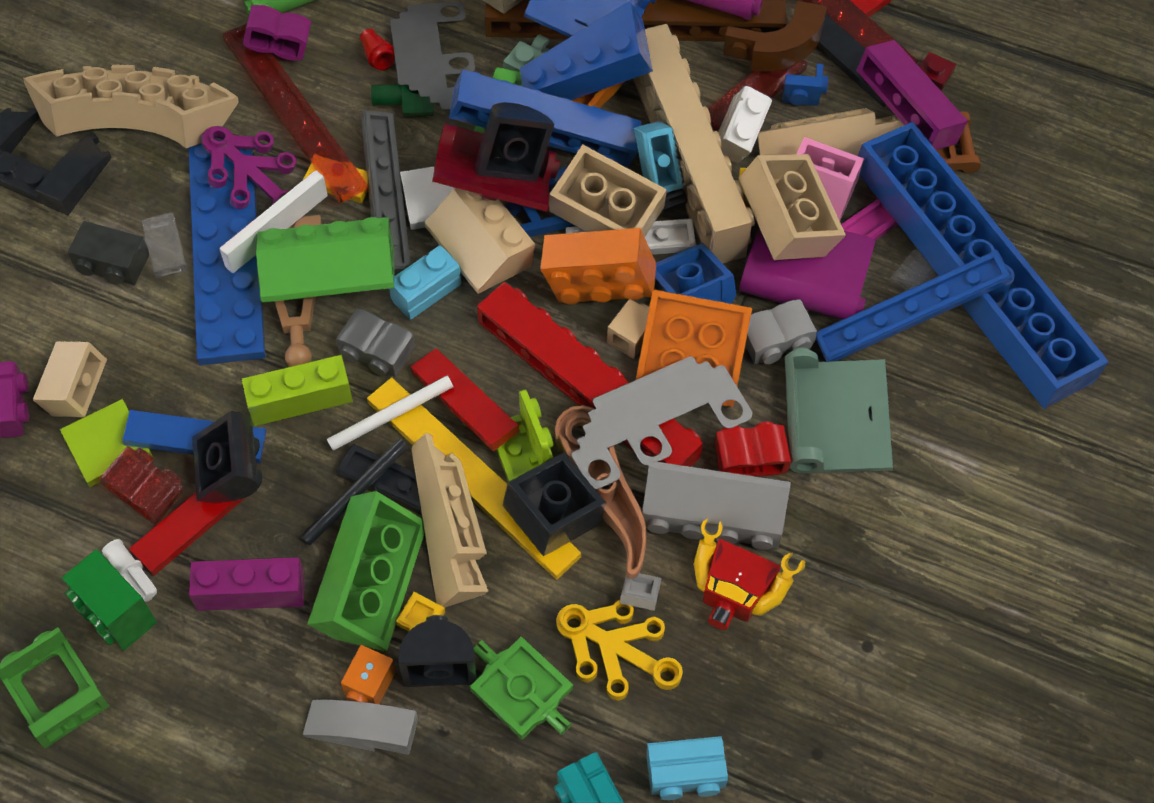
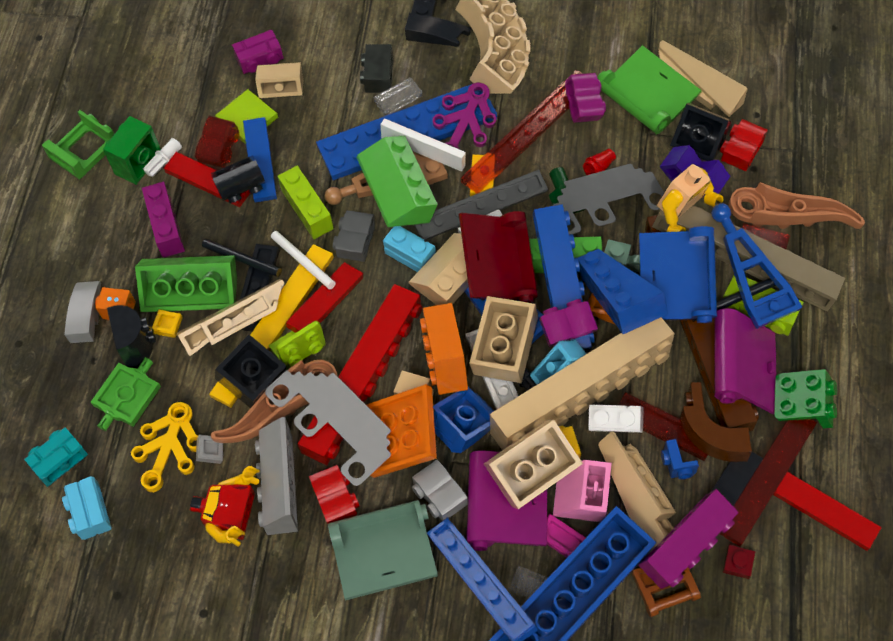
camera: 80 degrees right, 0 degrees up
black brick [474,102,555,182] -> none
none -> magenta brick [539,299,598,347]

